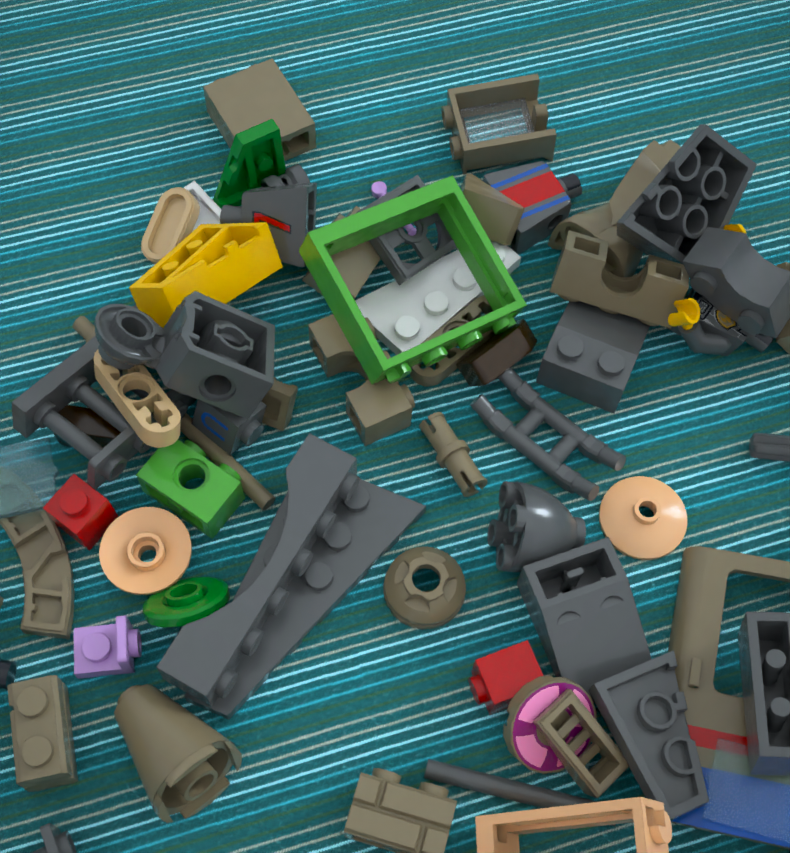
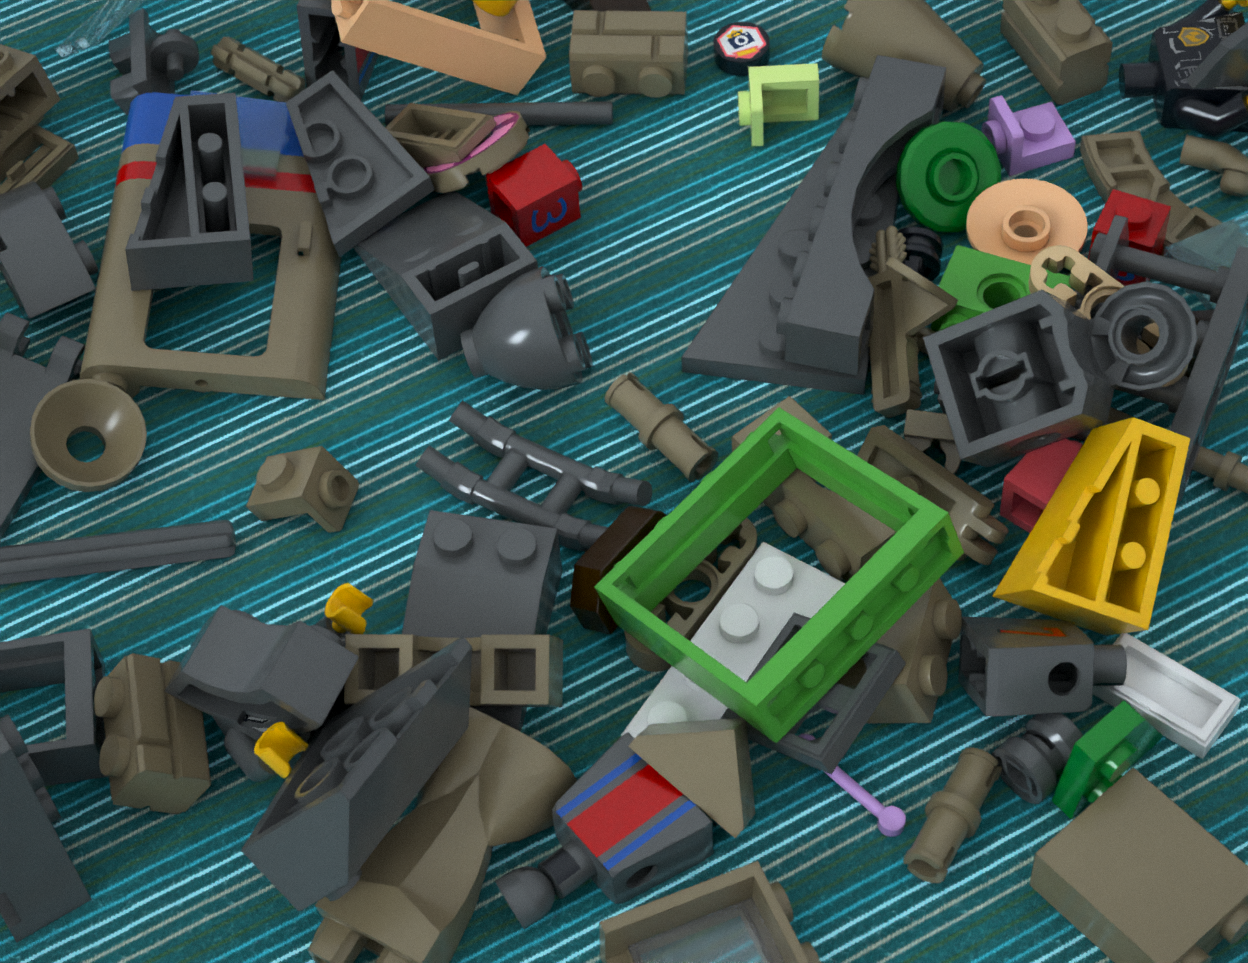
camera: 175 degrees right, 10 degrees down
tan tile [141,187,200,264] -> none
dark tan piece [383,546,466,629] -> none
light nougat dish [599,476,687,560] -> none
none -> dark tan bracket [246,446,359,533]
none -> dark grey hinge [495,866,555,929]
none -> tile [713,22,770,76]
none -> yellowish green bracket [738,63,819,147]
none -> dark tan hinge [857,425,1009,565]
none -> dark tan piece [868,226,959,418]
none -> black bush [898,227,944,281]
none -> dark tan pin [903,747,1002,883]

